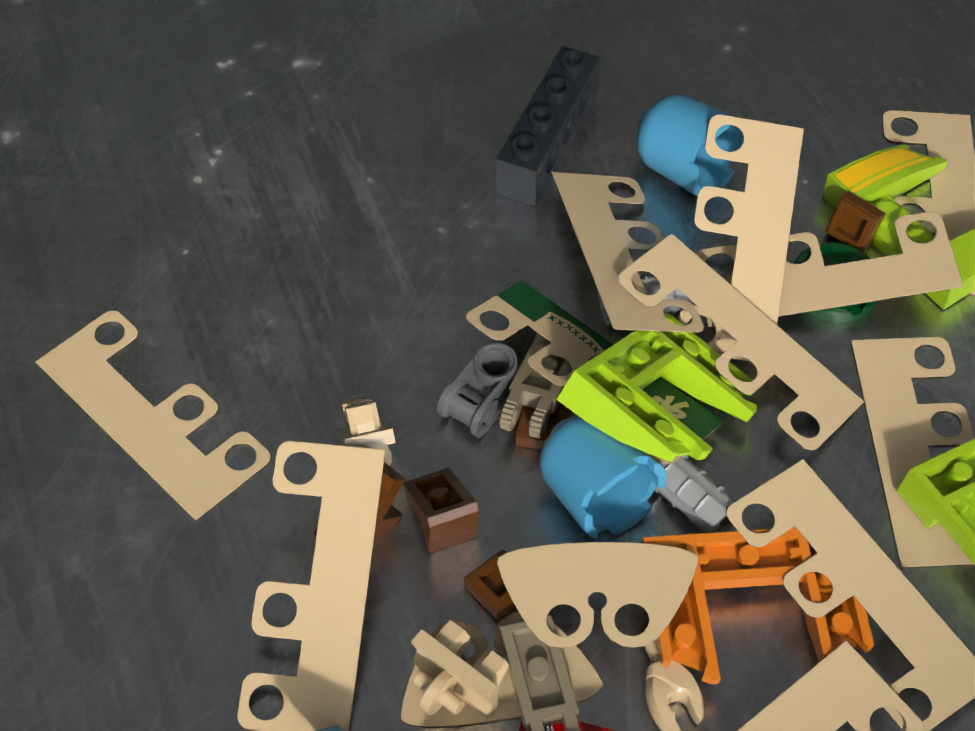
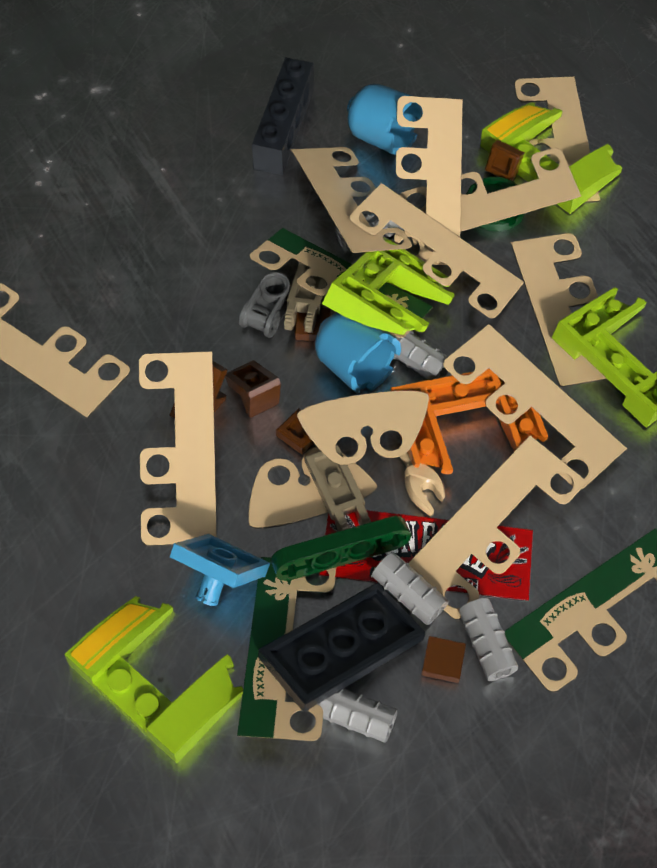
camera: 10 degrees left, 5 degrees up
tan hips [336,396,396,466] -> none
tan hips [411,619,509,720] -> none

